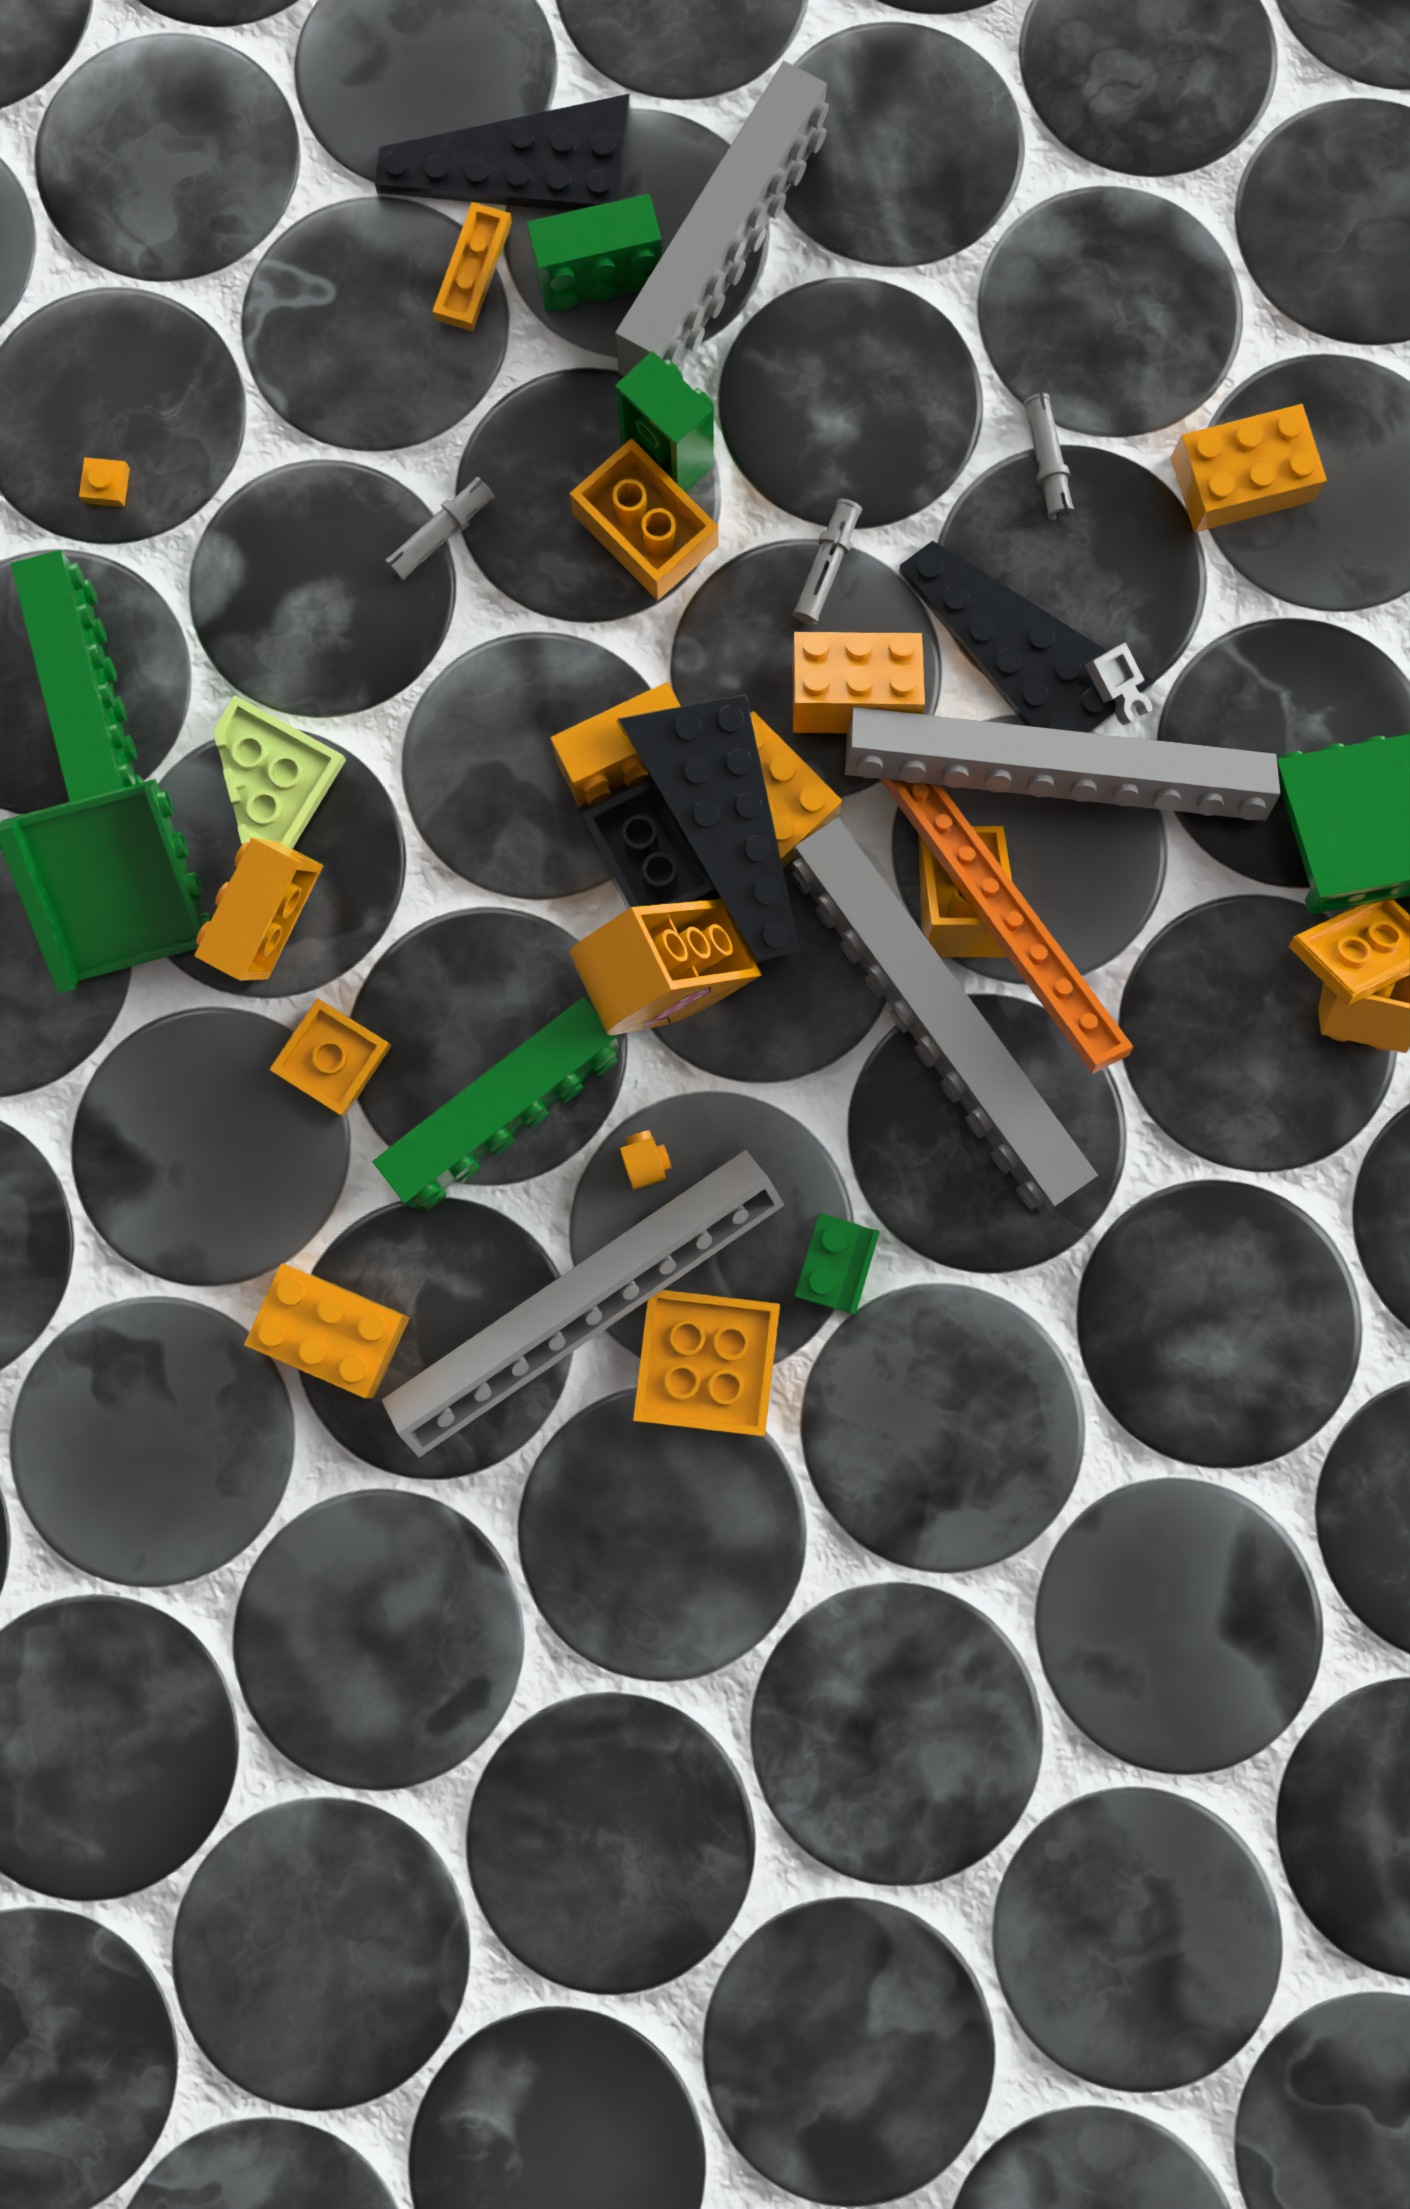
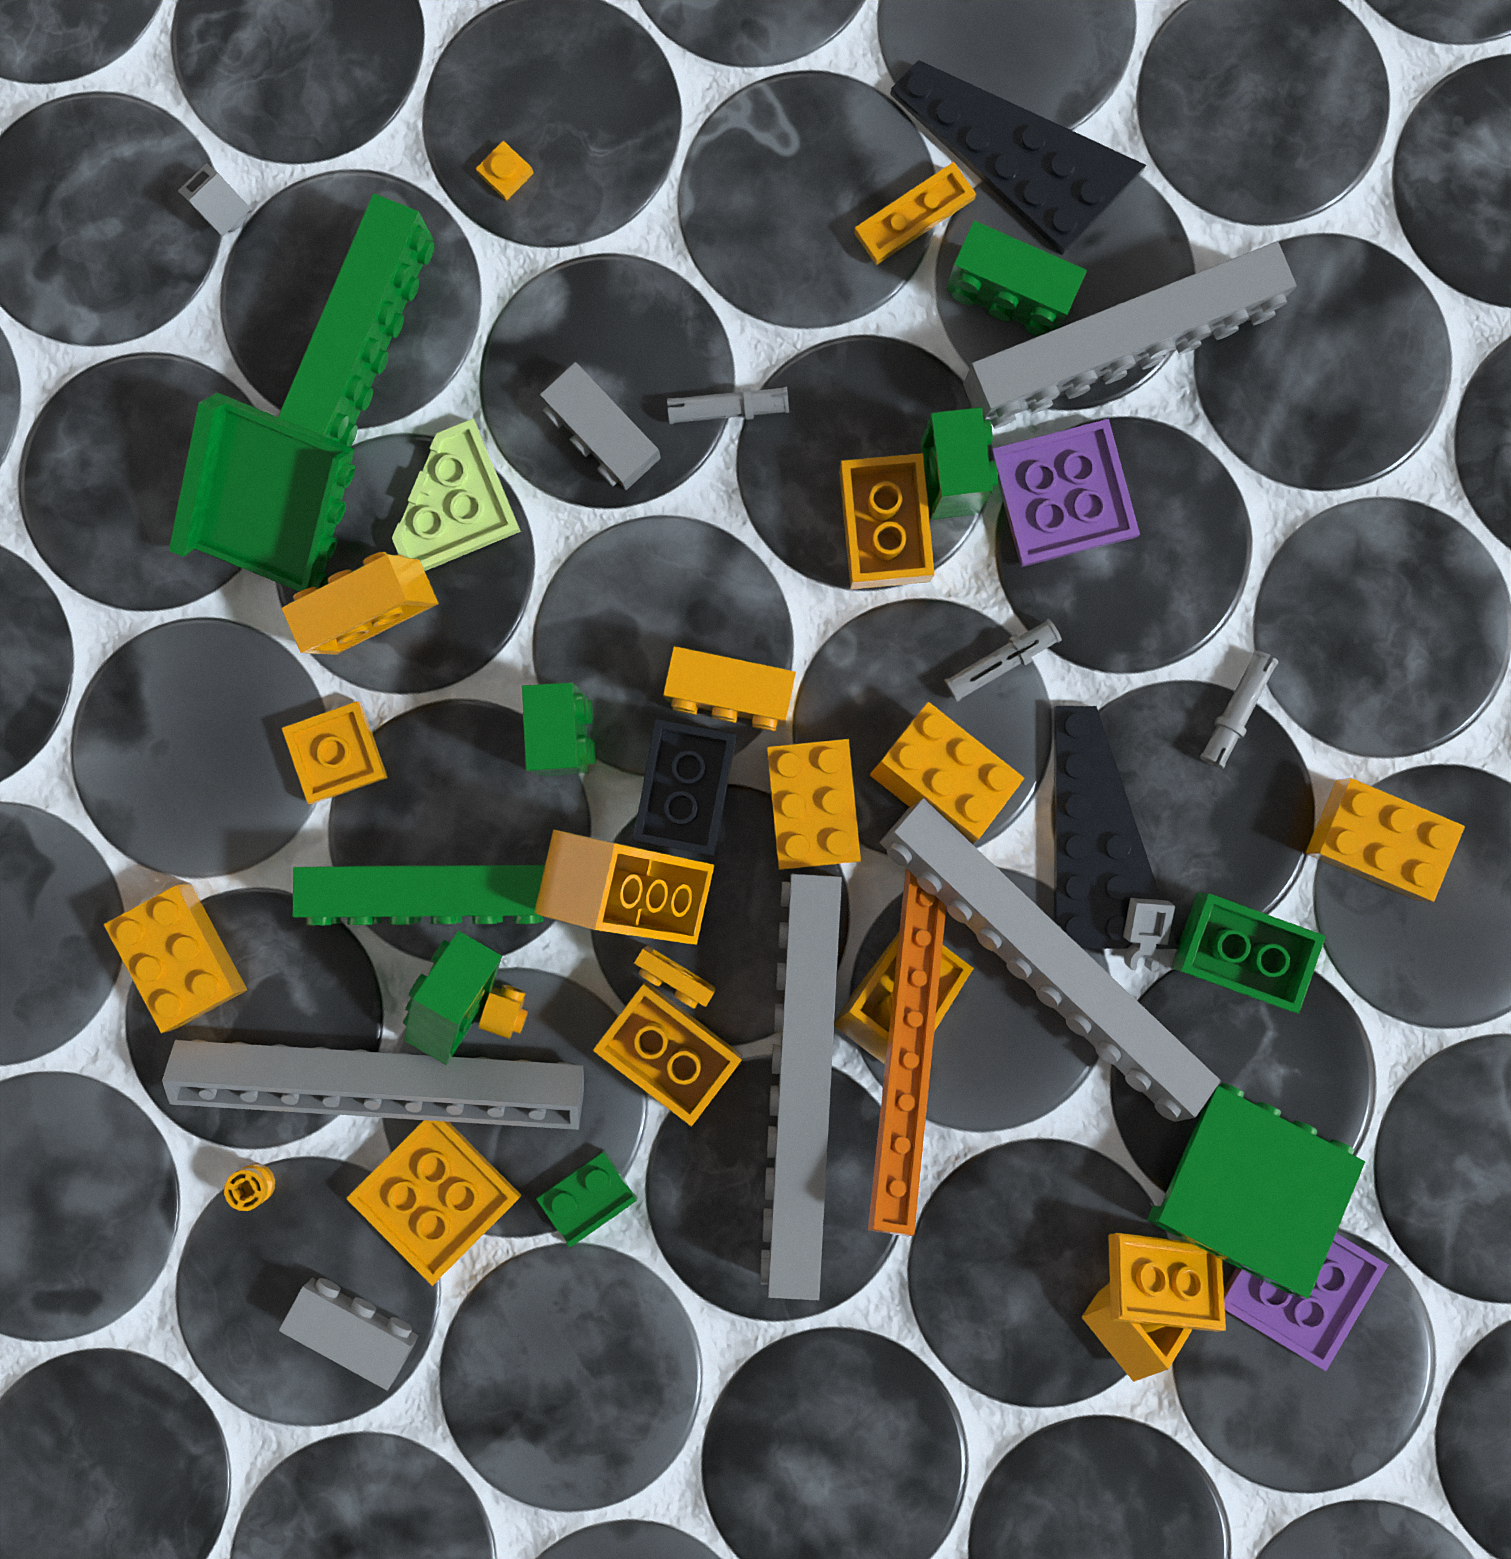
camera: 40 degrees right, 5 degrees up
black wing [616,694,800,962] -> none
none -> light orange wheel [224,1163,275,1211]
none -> light grey brick [279,1277,419,1391]
none -> green brick [402,930,502,1065]
none -> green brick [522,682,596,777]
none -> light grey brick [540,362,661,490]
none -> light orange brick [593,981,742,1127]
none -> light orange plate [634,945,716,1008]
none -> medium lavender plate [990,419,1140,567]
none -> green brick [1171,892,1326,1014]

